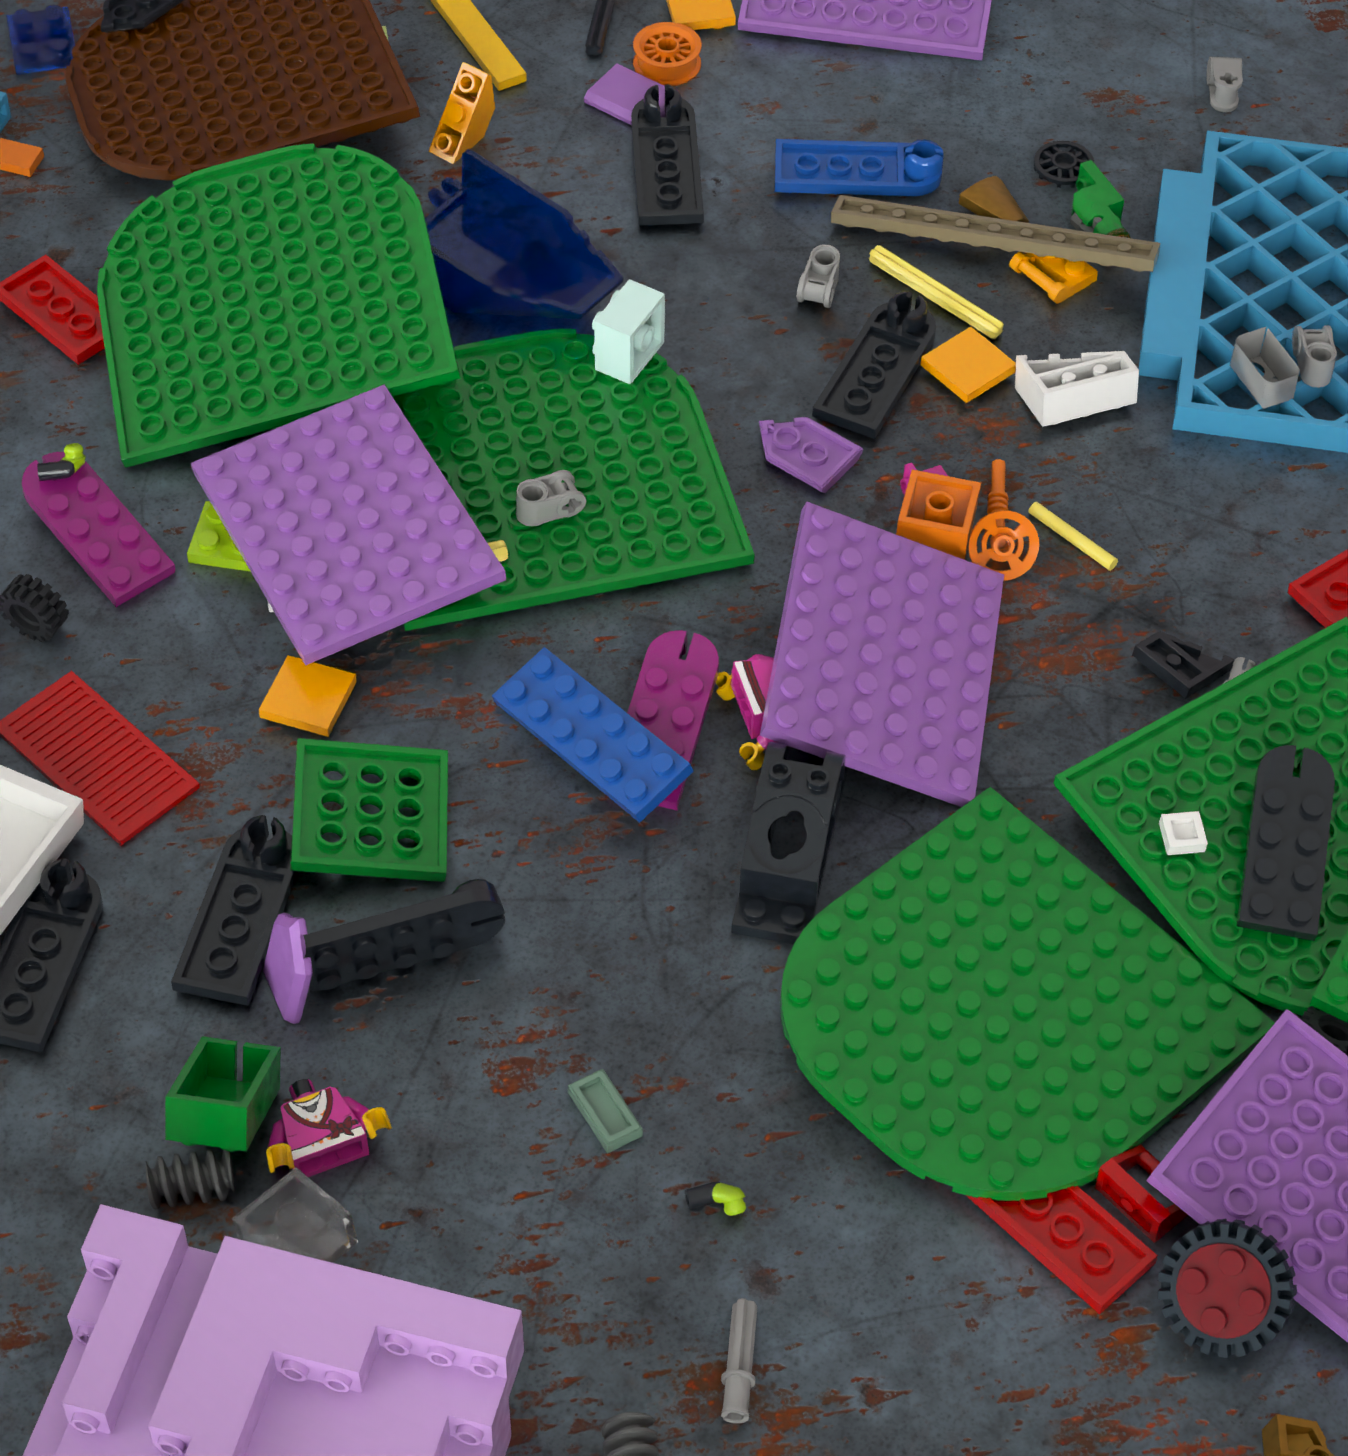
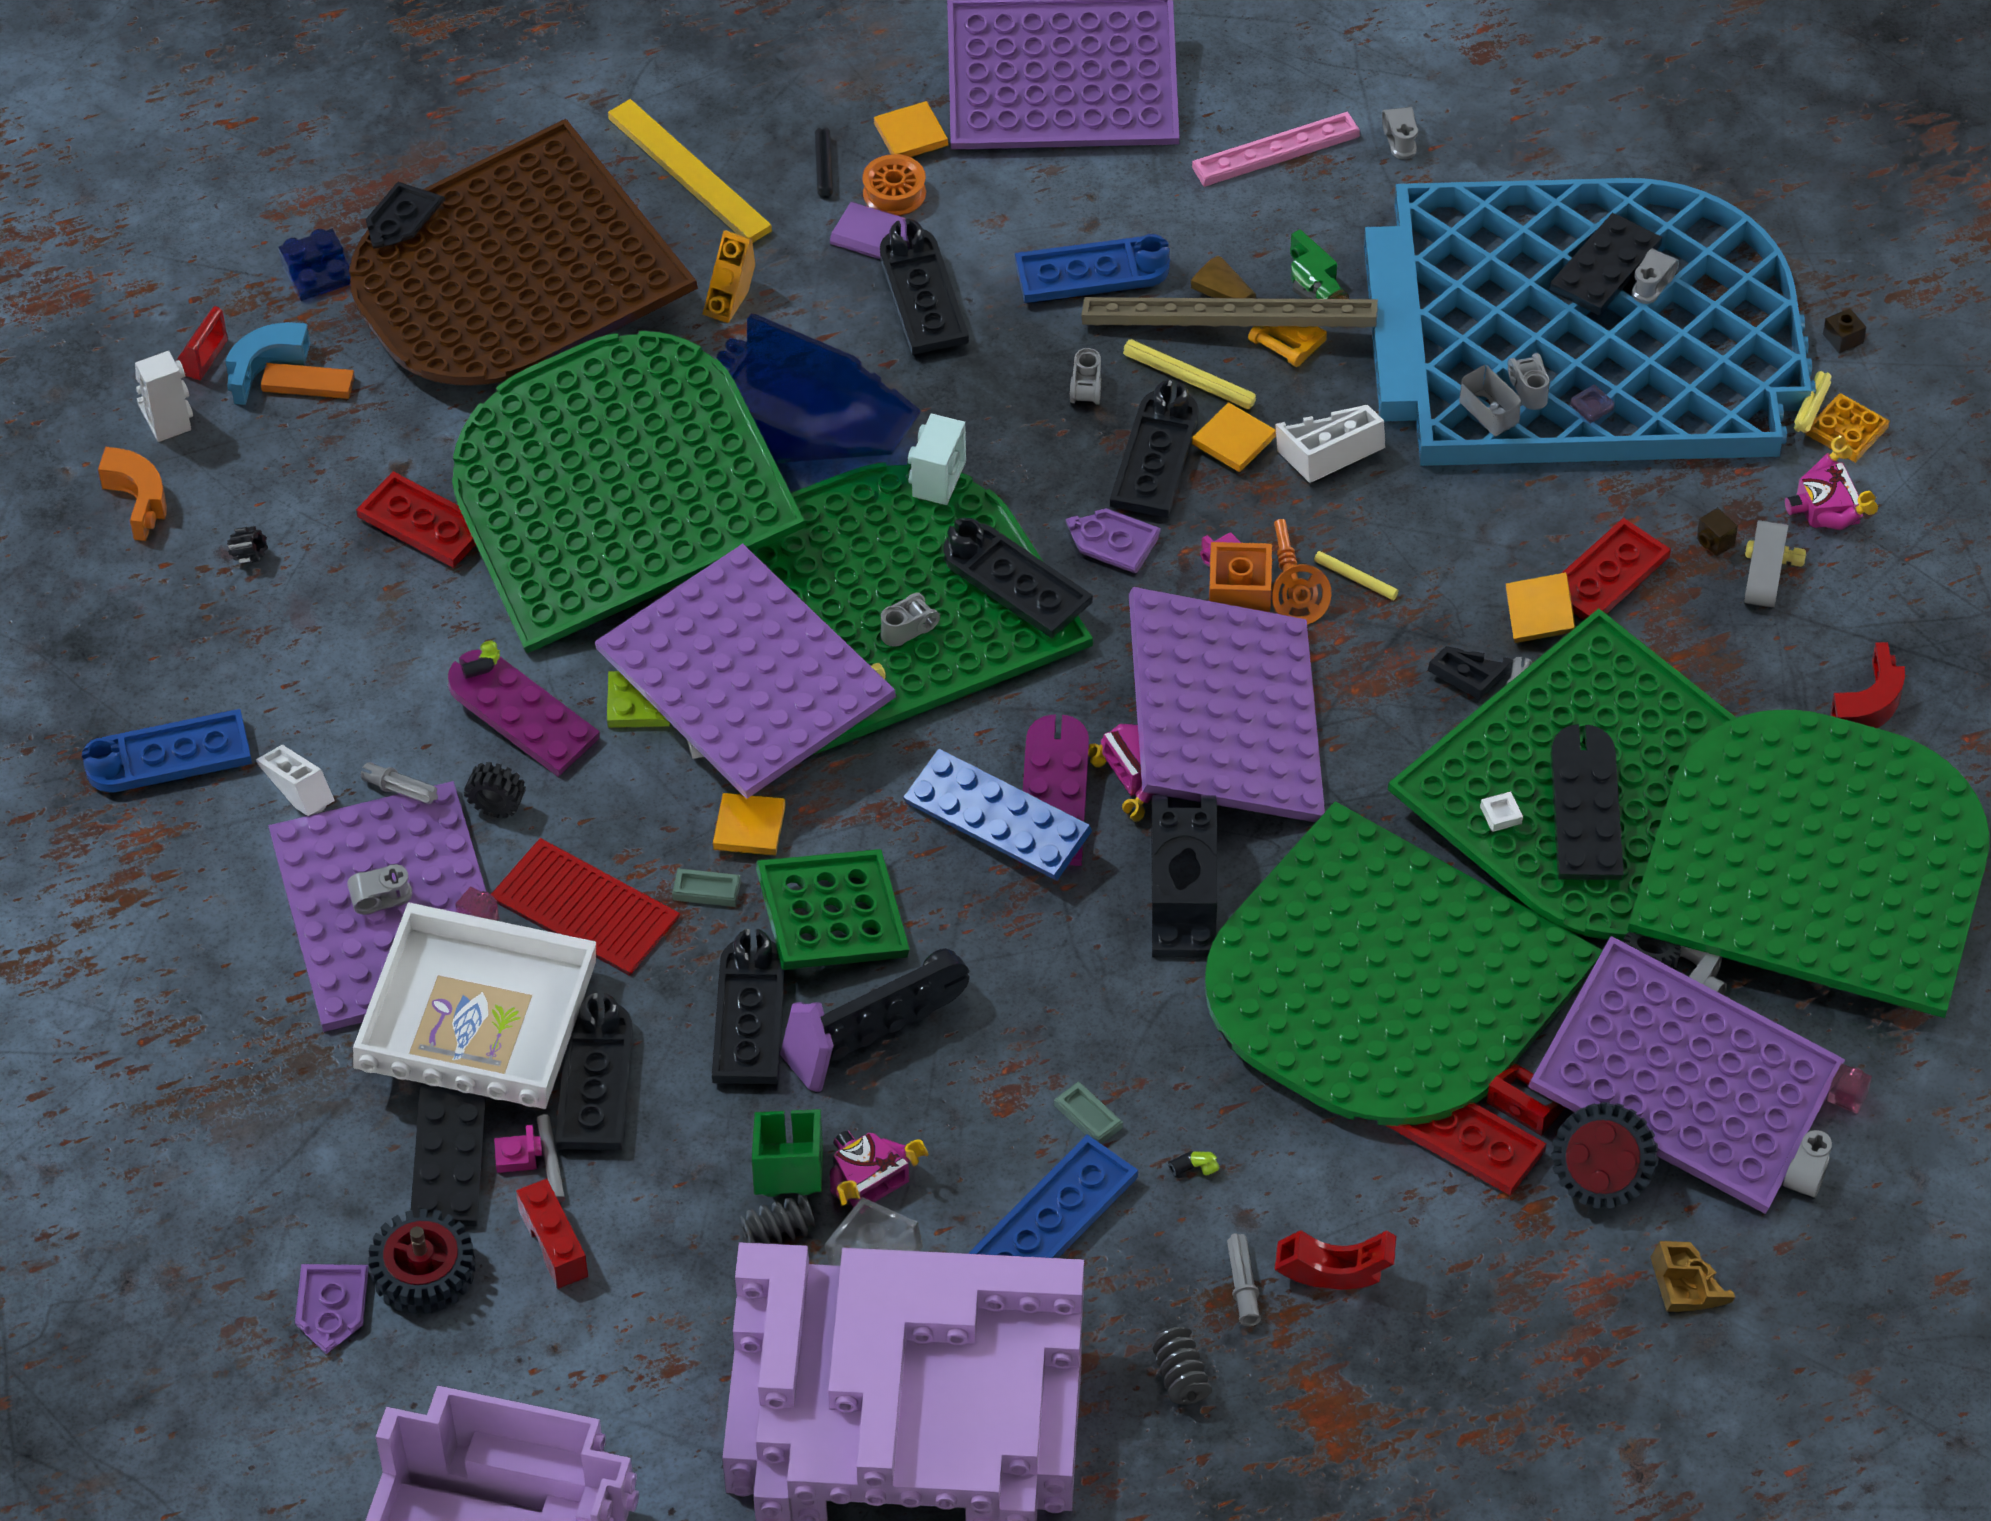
camera: 10 degrees left, 0 degrees up
black wheel [1034,141,1094,188] -> none
none -> sand green tile [672,868,741,907]
none -> black plate [944,517,1093,639]
none -> blue plate [968,1134,1138,1258]
none -> bright pink tile [1192,111,1360,187]
none -> red arch [1275,1230,1397,1290]
none -> light orange tile [1506,572,1575,643]

